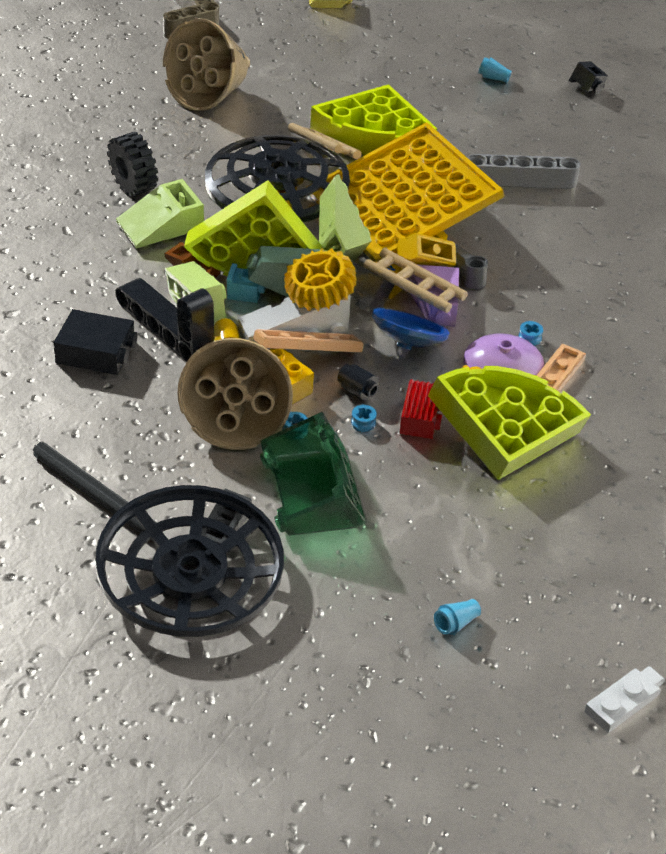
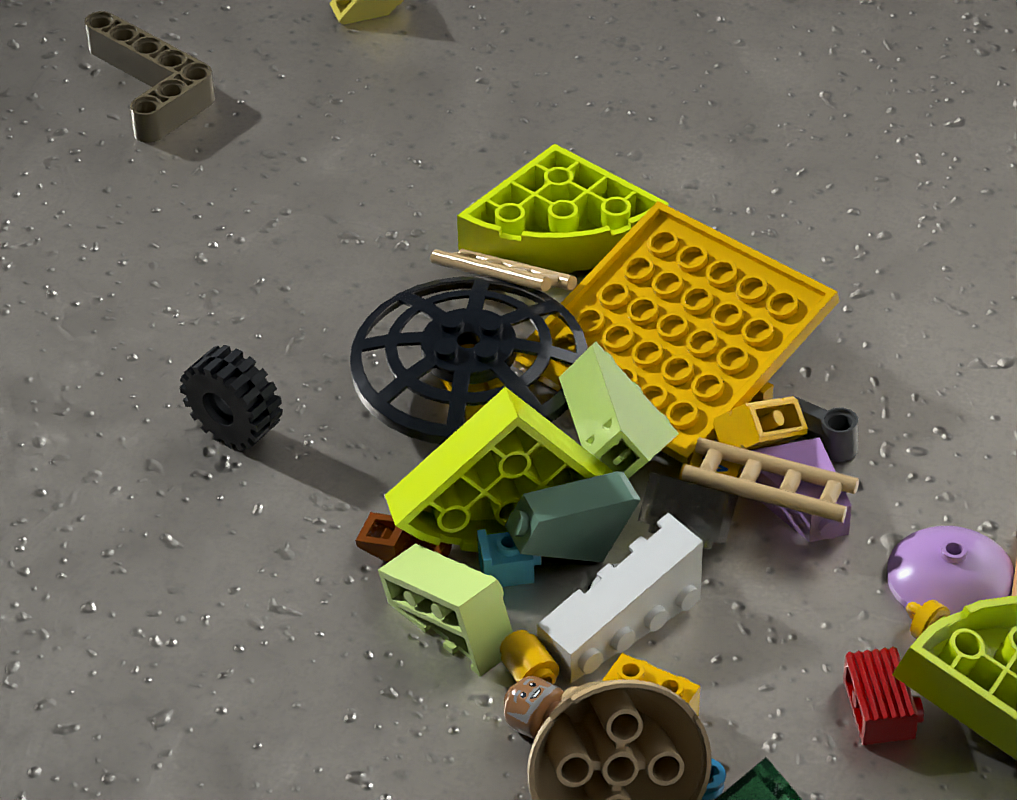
camera: 15 degrees left, 0 degrees up
black brick [53,309,138,375] -> none
black beam [115,278,214,362] -> none
yellowish green slope [116,179,204,248] -> none
tan cone [163,18,250,111] -> none
light nougat tile [253,329,364,352] -> none
yellow gear [284,248,357,312] -> none
black brick [337,363,379,400] -> none
dark azure bush [351,405,377,432] -> none
blue dish [372,308,450,350] -> none
light grey beam [467,154,581,189] -> none
medium azure cone [478,57,512,83] -> none
dark azure bush [519,321,543,346] -> none
black brick [569,61,608,93] -> none

